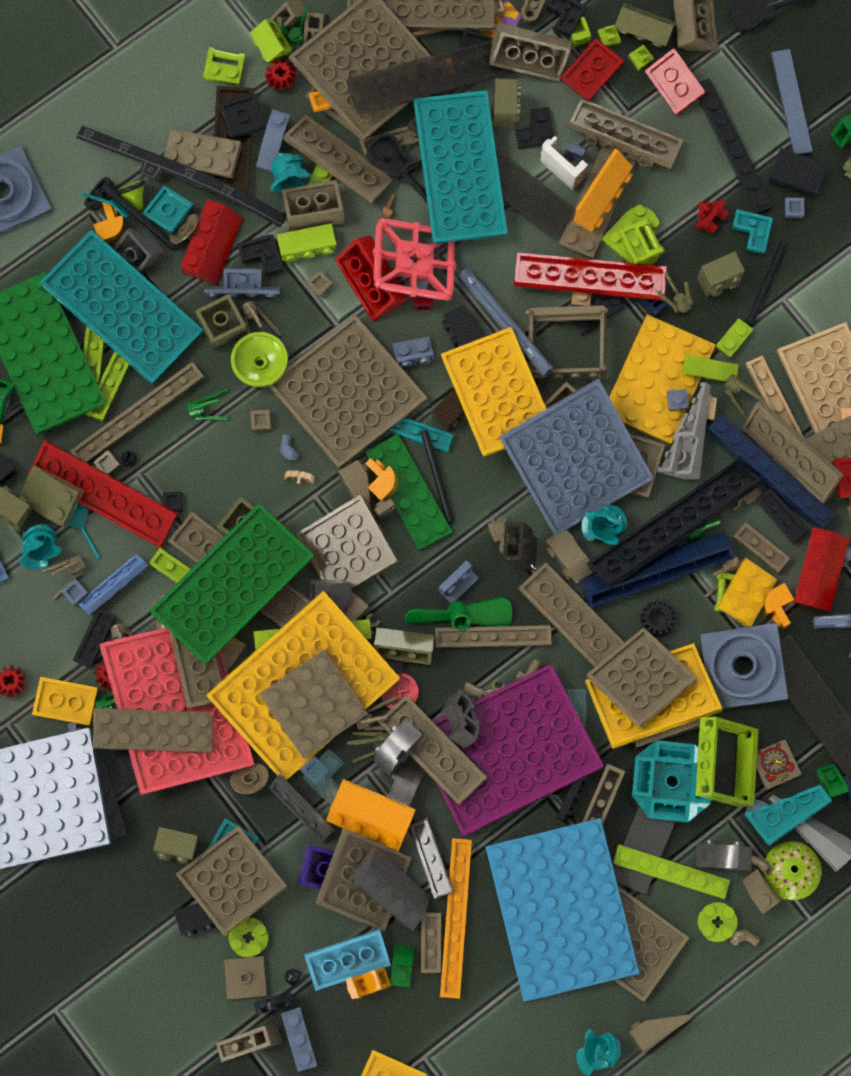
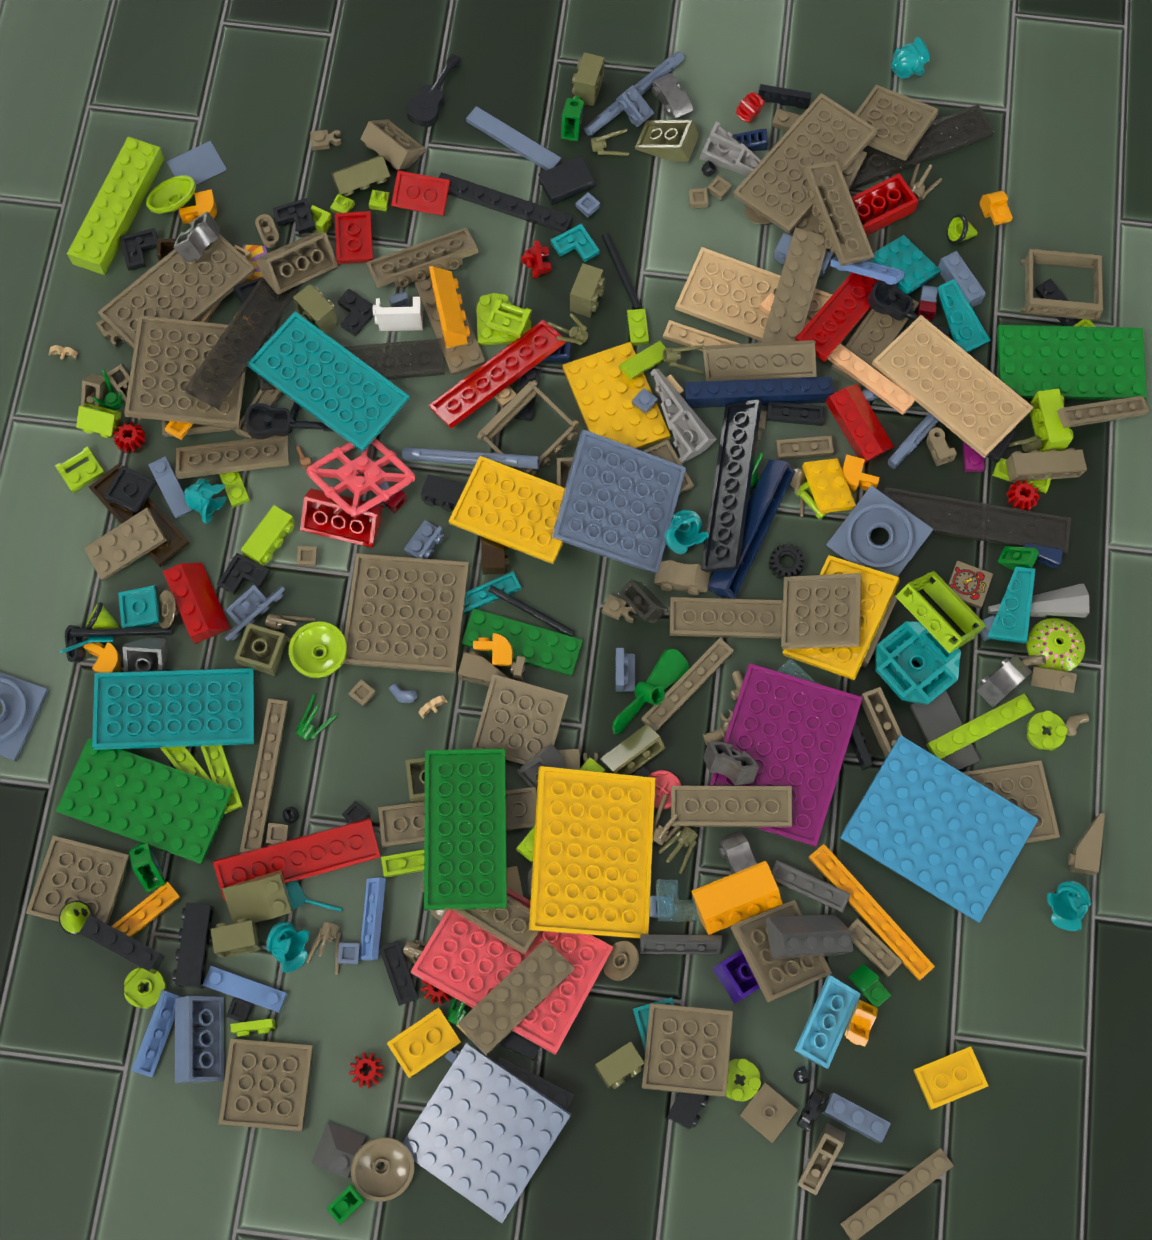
camera: 40 degrees left, 5 degrees down
black sticker [76,126,286,228] -> none
dark tan plate [259,649,368,759] -> none
dark tan slope [282,180,345,232] -> none
flat silver brick [373,720,423,776] -> none

